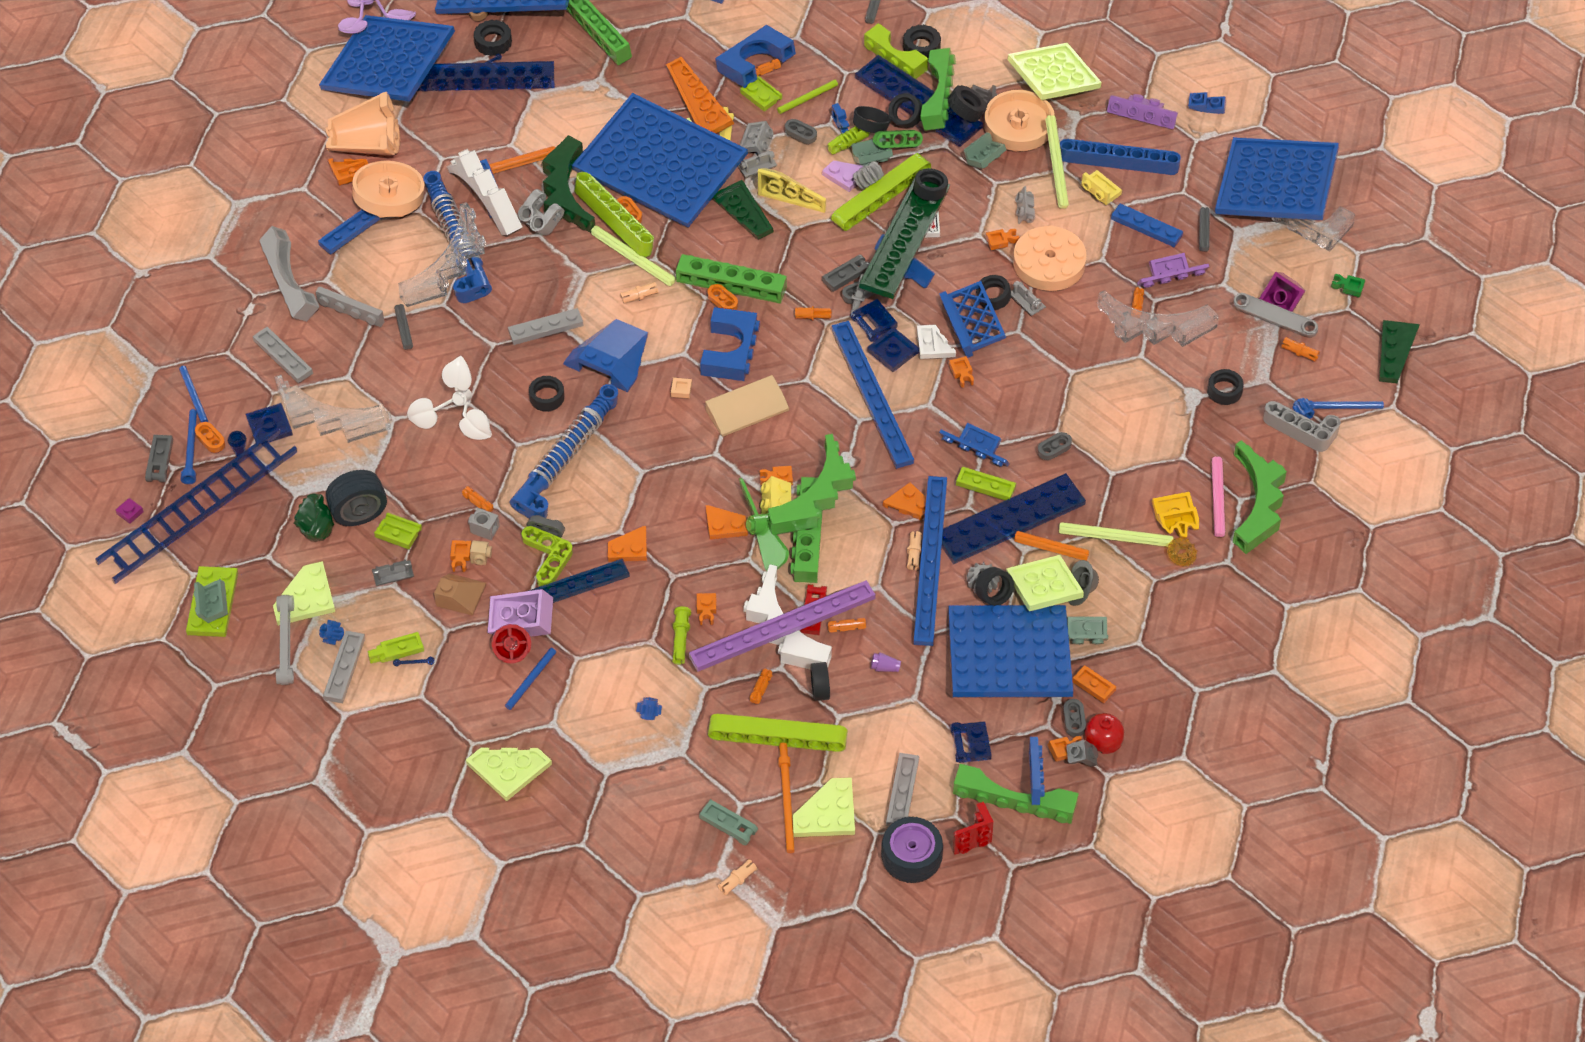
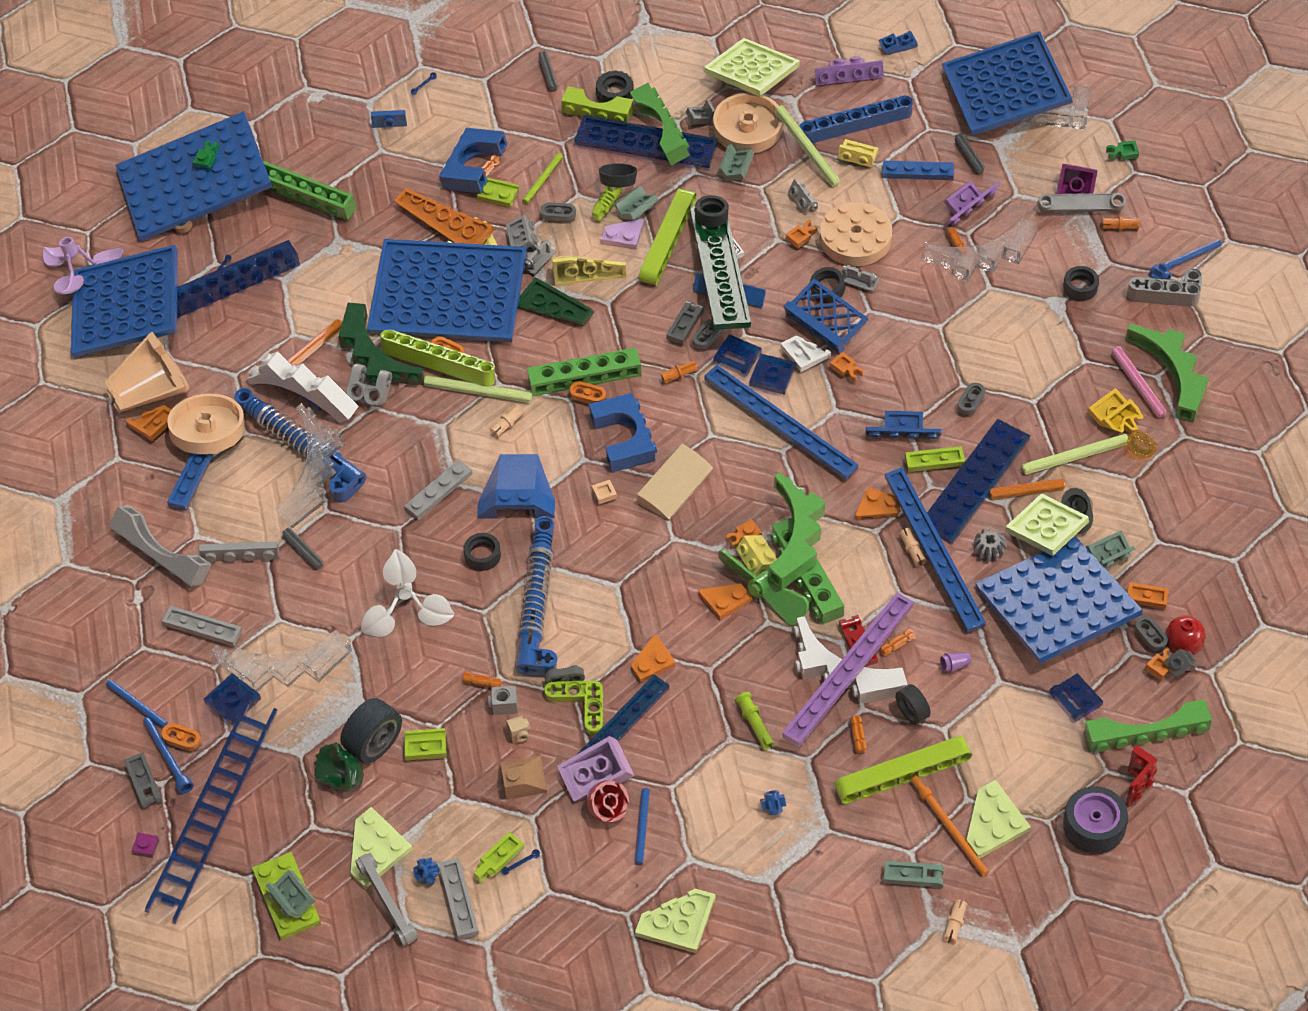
camera: 25 degrees left, 0 degrees up
clear blue cone [228,431,247,457] -> none
dark grey hinge [372,559,414,586] -> none
orange plate [450,540,472,572] -> none
black tyre [474,20,512,56] -> none
orange plate [697,593,716,625] -> none
blue plate [832,103,850,133] -> none
light grey piece [851,274,865,315] -> none
light grey gear [853,161,884,189] -> none
bright green beam [873,130,923,148] -> none
light grey plate [886,753,919,826] -> none
black tyre [888,93,922,128] -> none
black tyre [947,85,987,122] -> none
black tyre [975,567,1014,606] -> none
blue plate [1029,737,1045,805] -> none
dark green wing [1379,320,1420,384] -> none

